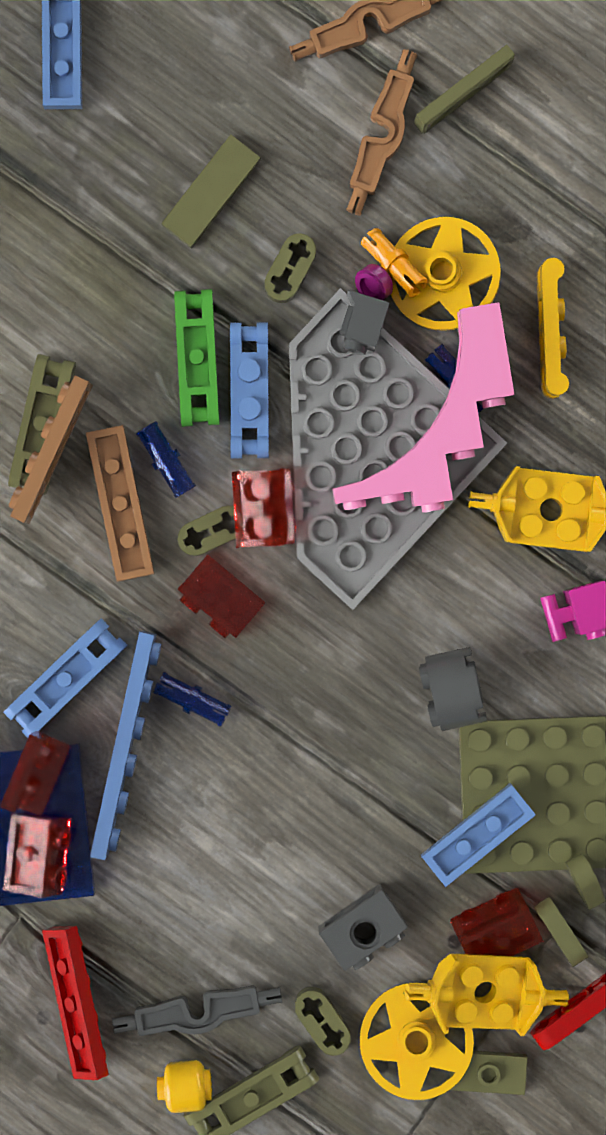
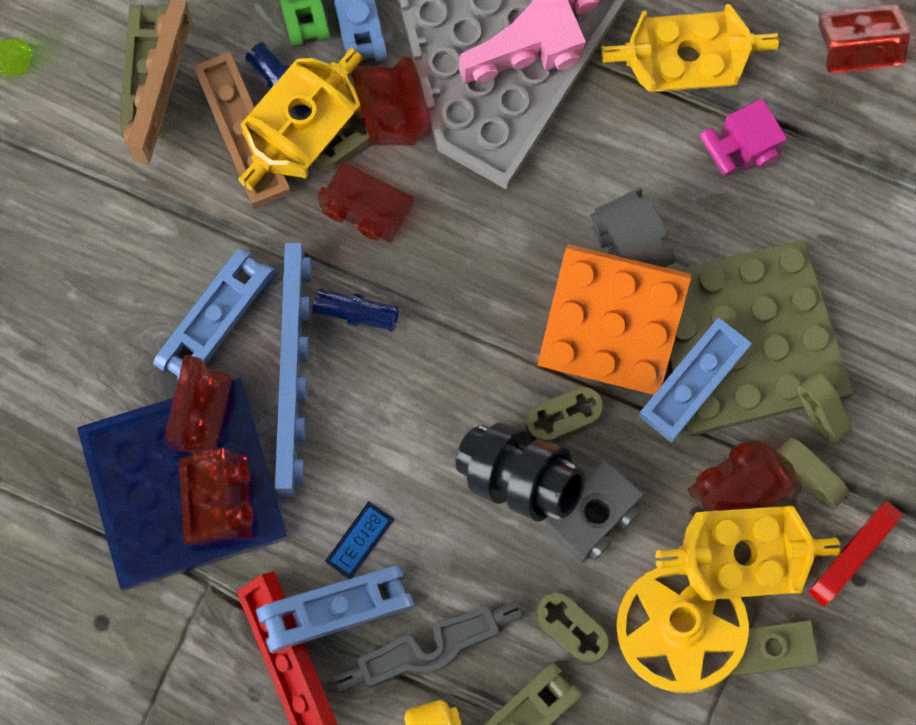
camera: 10 degrees left, 15 degrees down
none -> yellow plate [238,48,363,190]
none -> medium blue plate [256,565,415,653]
none -> clear blue sticker [325,501,394,579]
none -> black piece [456,422,585,522]
none -> olive beam [526,387,603,443]
none -> orange plate [537,244,691,395]

